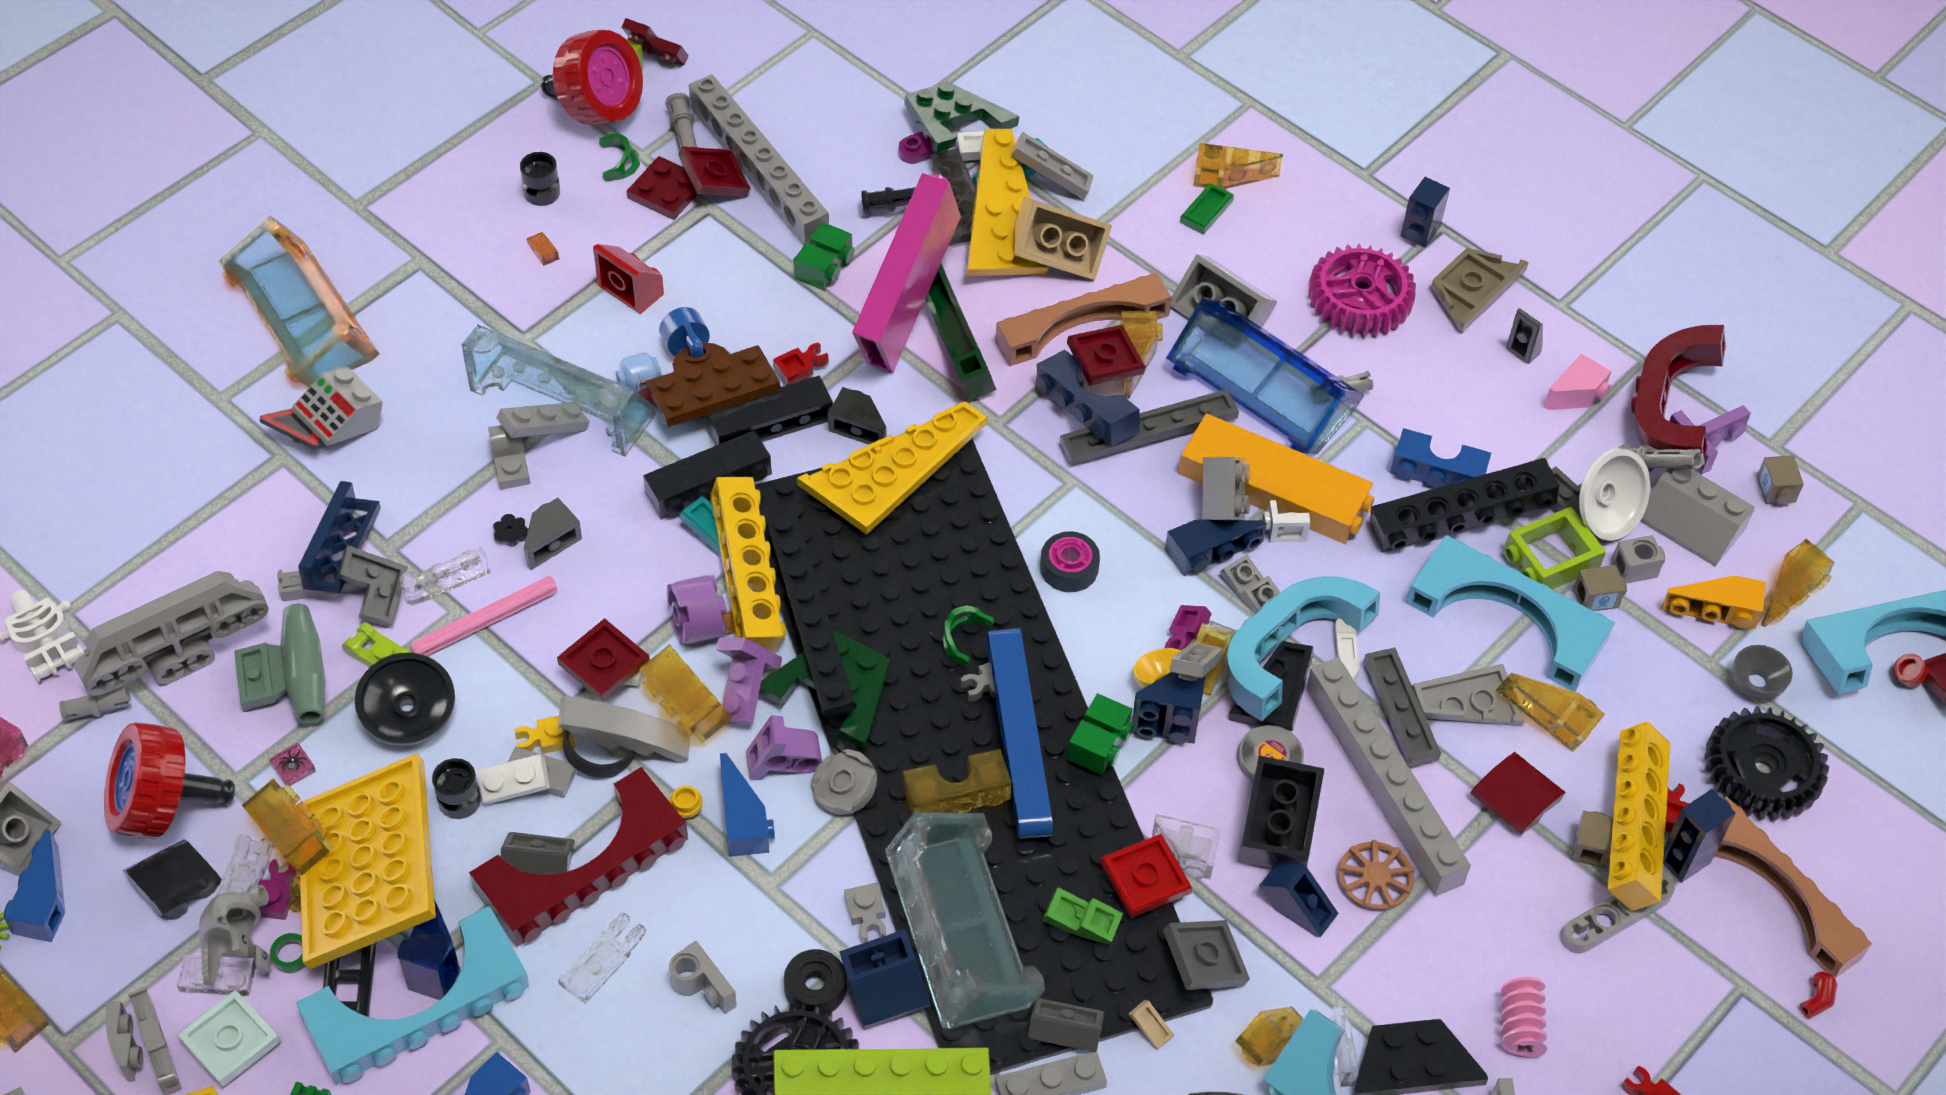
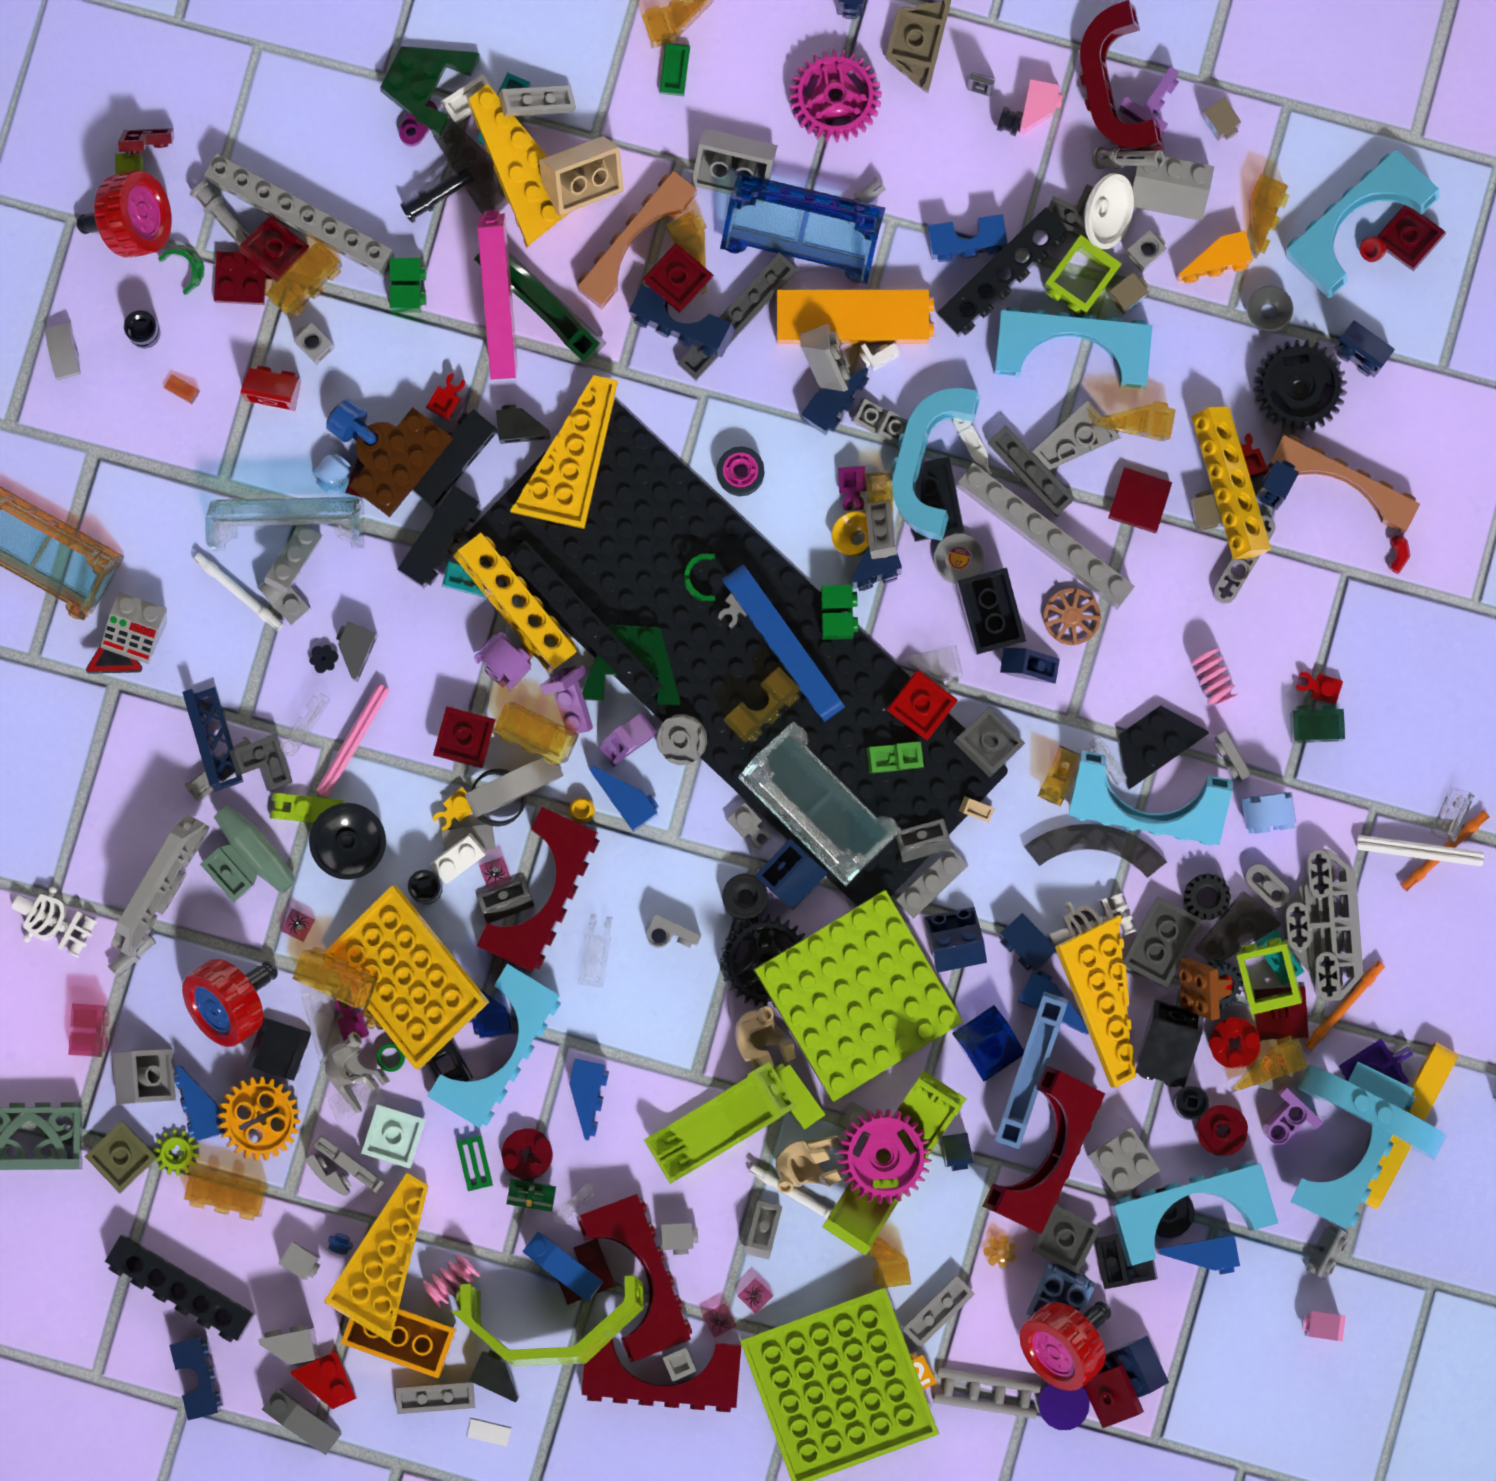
camera: 25 degrees left, 30 degrees up
none -> light grey slope [45,322,81,381]
none -> white piece [193,552,285,632]
none -> light orange gear [216,1077,301,1161]
none -> clear yellow brick [265,240,342,319]
none -> light grey brick [294,322,335,365]
none -> clear pink tile [479,856,512,890]
none -> black wheel [996,106,1023,136]
none -> dark blue slope [1333,320,1395,378]

